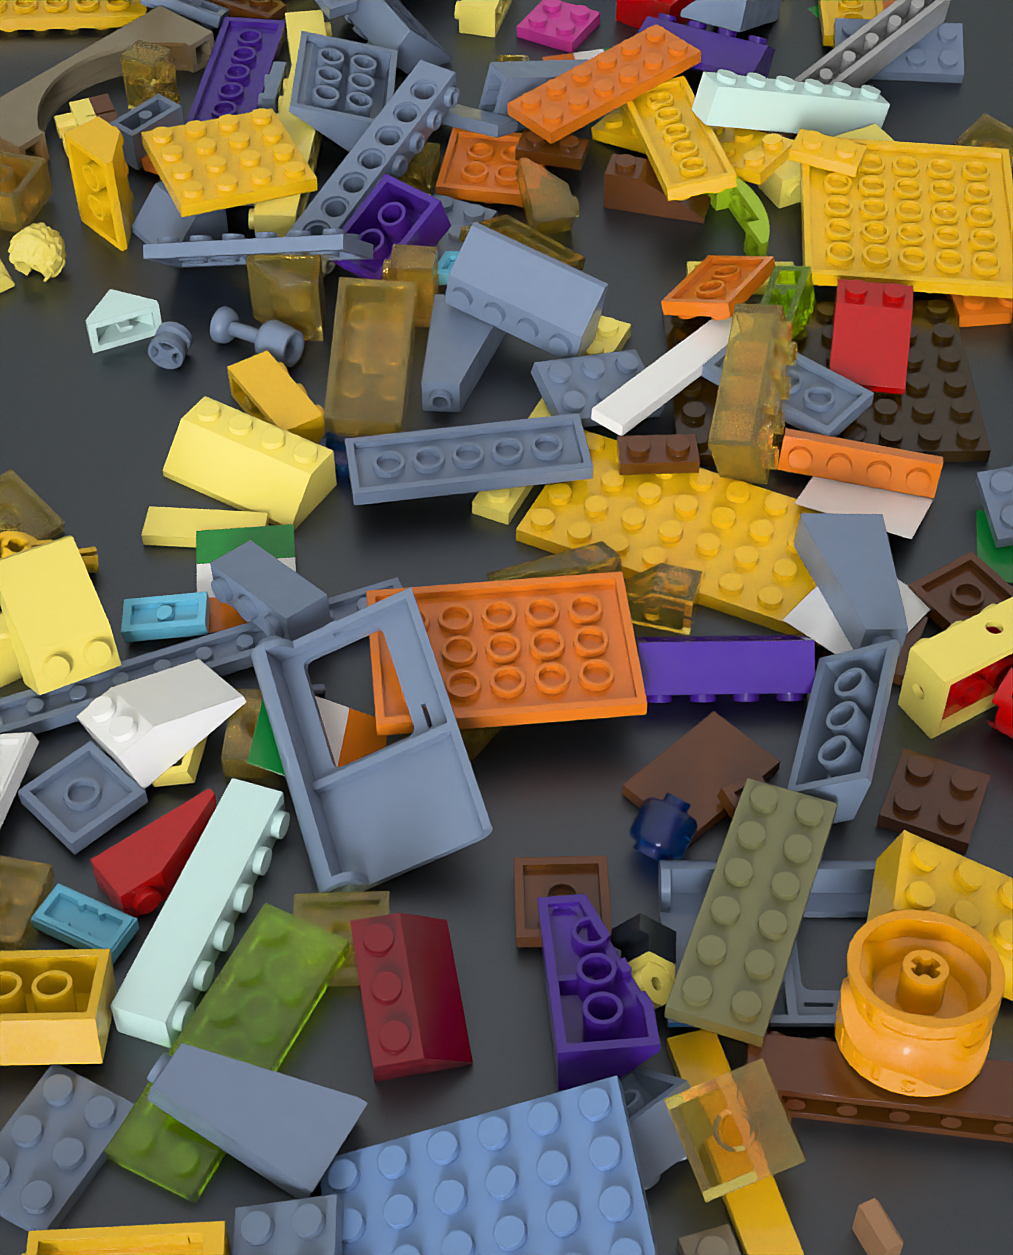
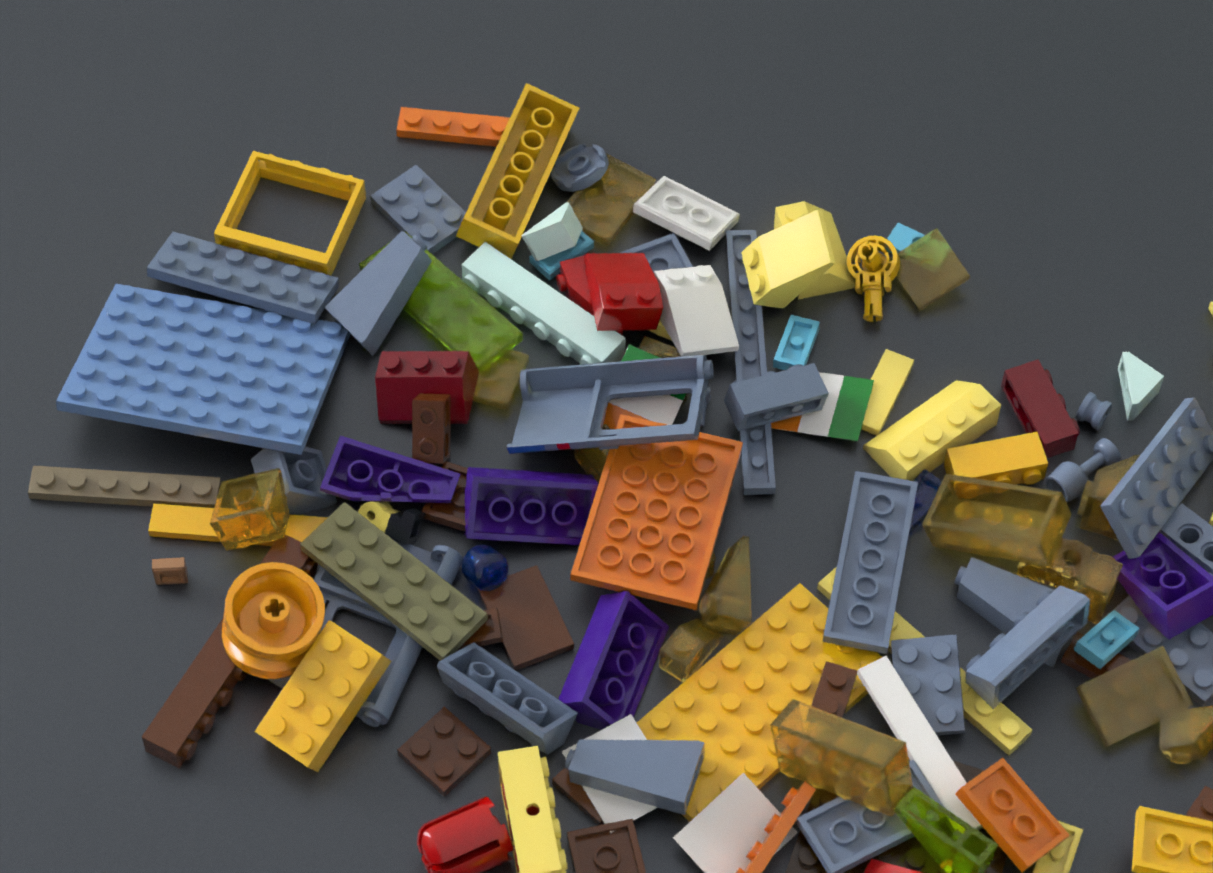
camera: 110 degrees right, 10 degrees up
none -> reddish brown brick [412,393,451,464]
none -> dark purple slope [464,467,598,545]
none -> light aqua slope [521,202,583,261]
none -> red slope [584,253,663,331]
none -> dark red brick [1001,359,1080,458]

